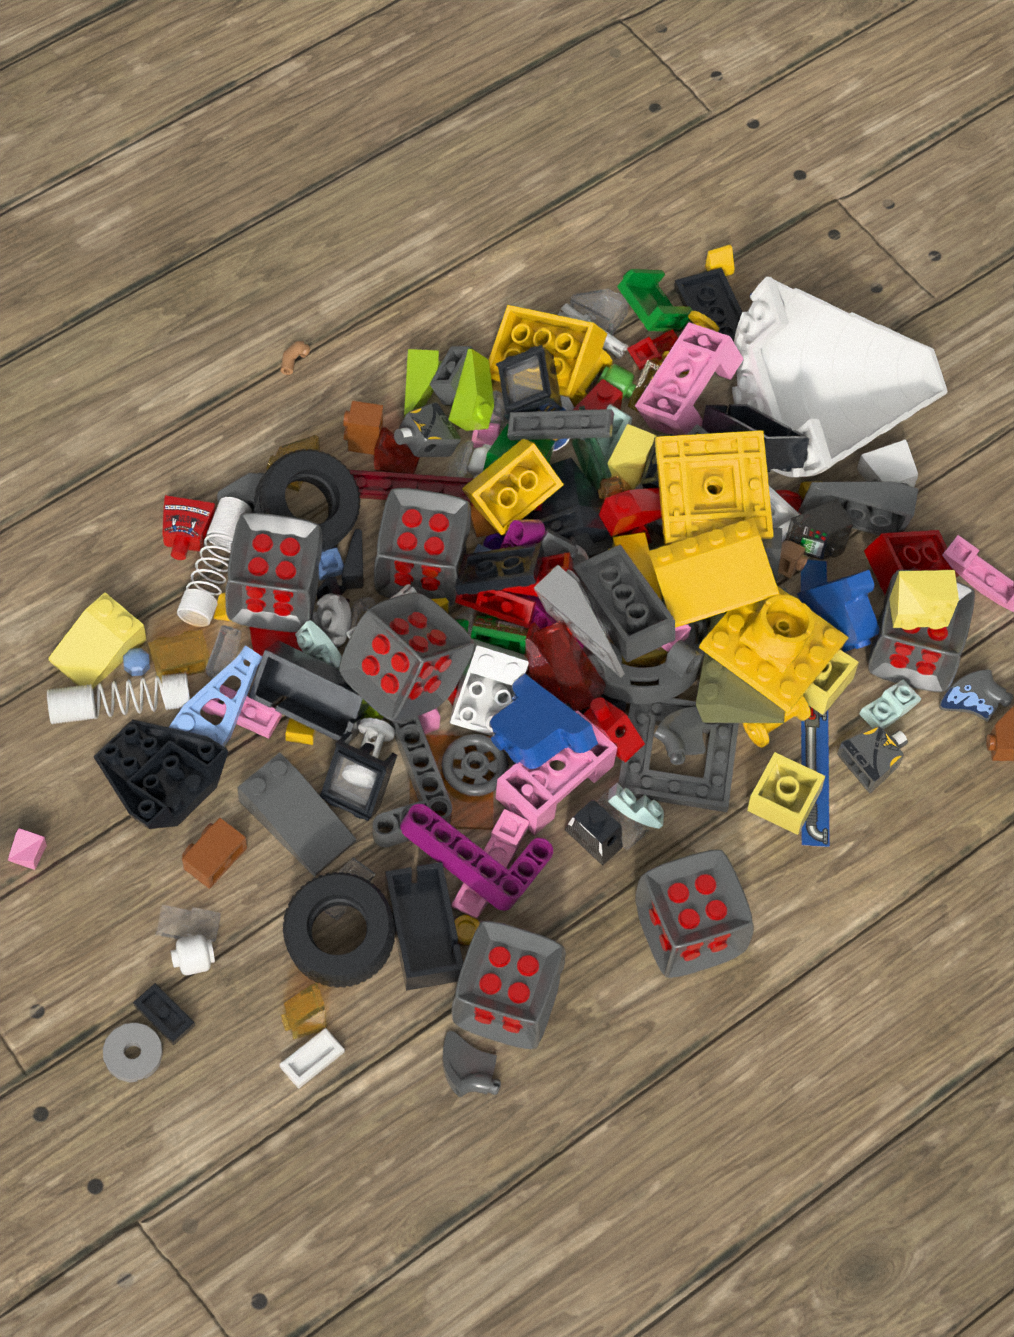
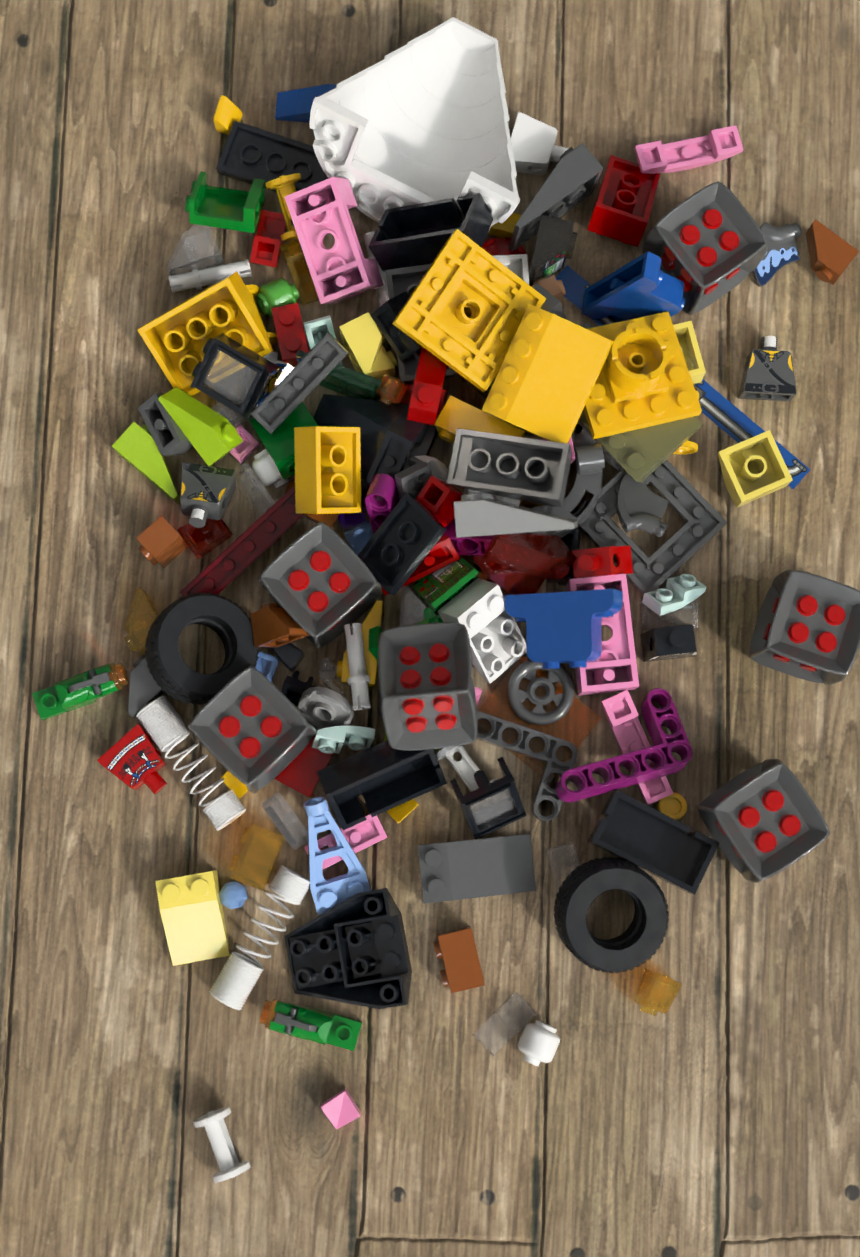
camera: 50 degrees left, 20 degrees up
light grey tile [103,1023,163,1082] -> none
black plate [133,983,195,1046] -> none
white tile [280,1028,344,1089] -> none
medium nougat arm [281,341,310,375] -> none
dark grey arm [442,1031,501,1097] -> none
light aqua slope [859,679,921,730] -> none
light yellow slope [889,570,959,630] -> none
none -> green plate [32,662,129,720]
none -> dark orange slope [250,603,310,647]
none -> green plate [259,999,362,1051]

